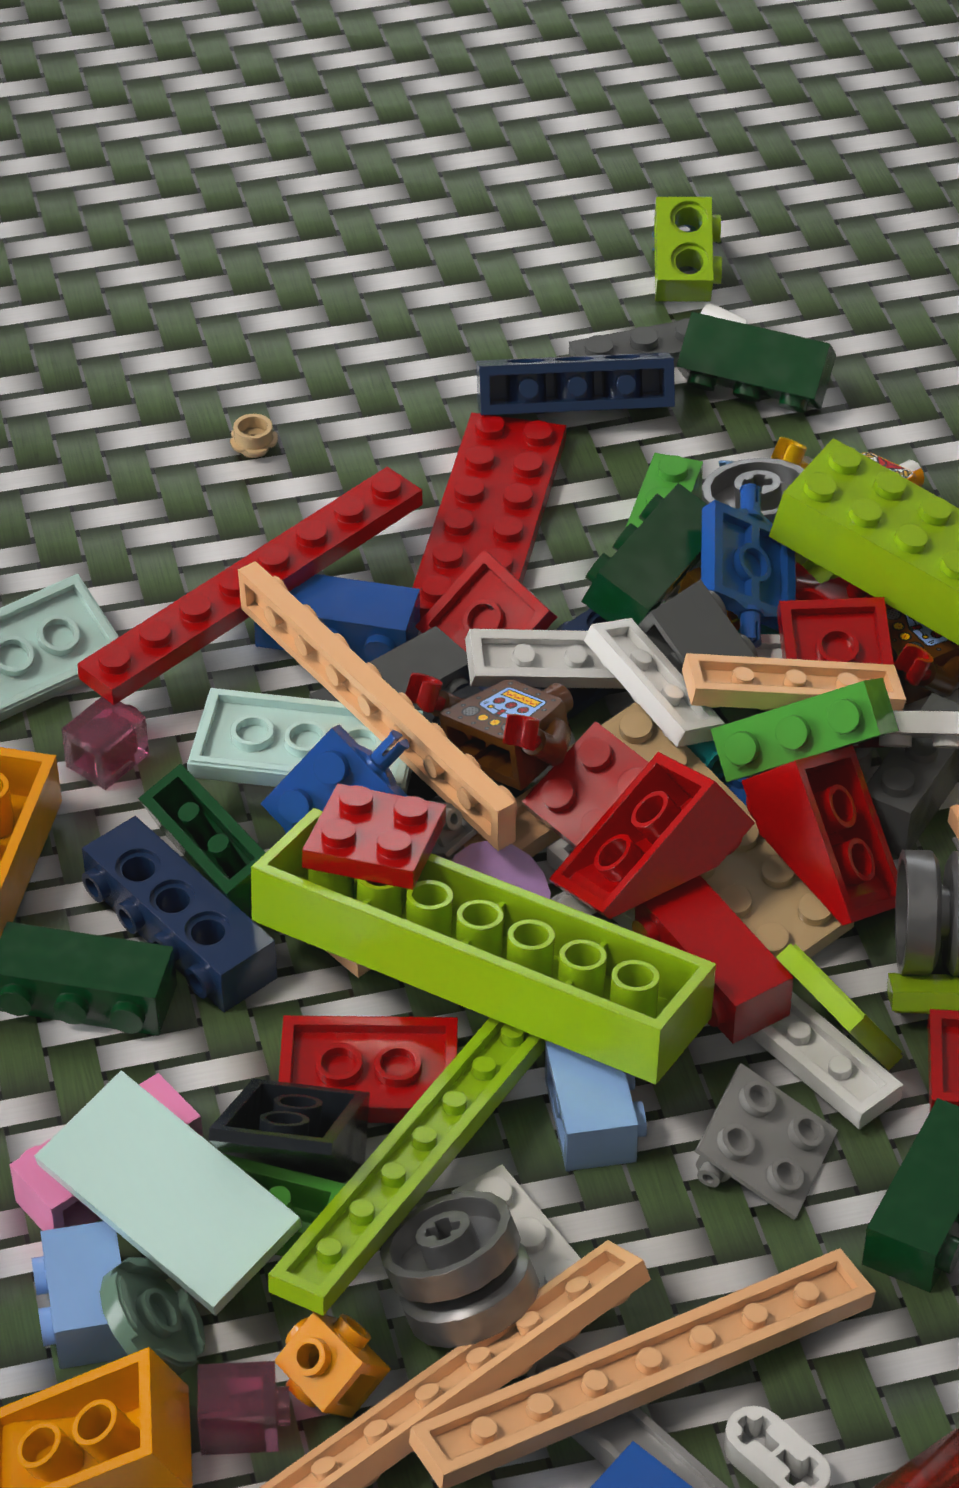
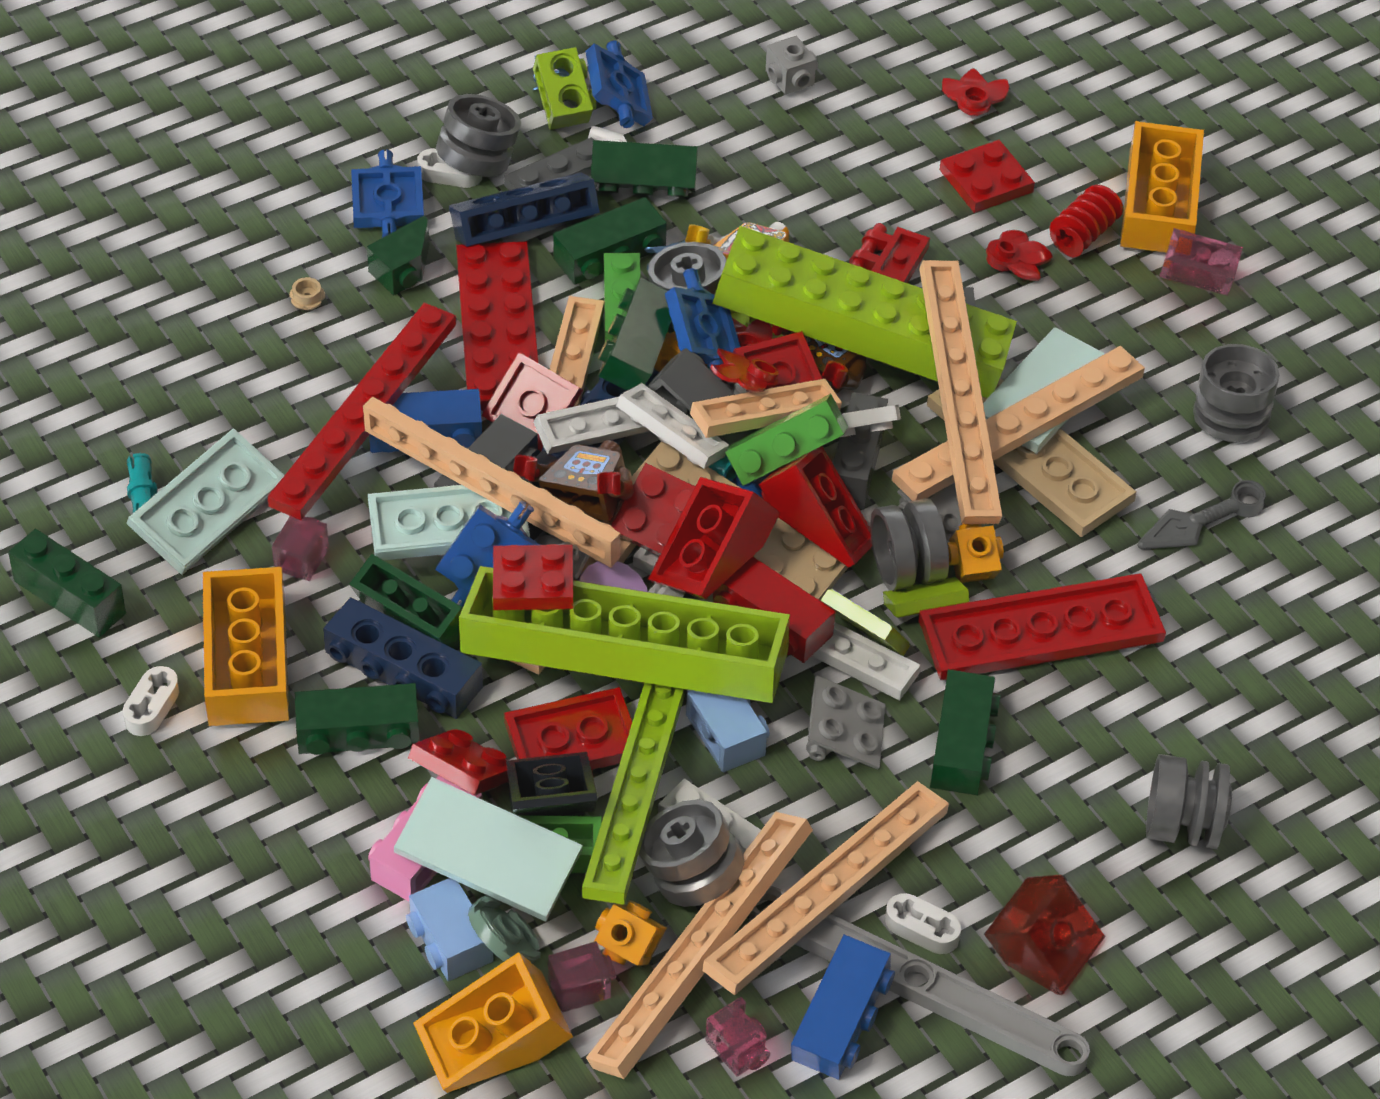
camera: 20 degrees left, 5 degrees up
none -> blue plate [351,149,424,238]
none -> dark green slope [367,216,430,296]
none -> red plate [408,729,508,795]
none -> white beam [417,148,482,188]
none -> flat silver wheel [436,94,522,177]
none -> light nougat plate [549,296,604,406]
none -> dark green brick [553,197,667,285]
none -> blue plate [585,40,653,128]
none -> red plate [710,348,779,392]

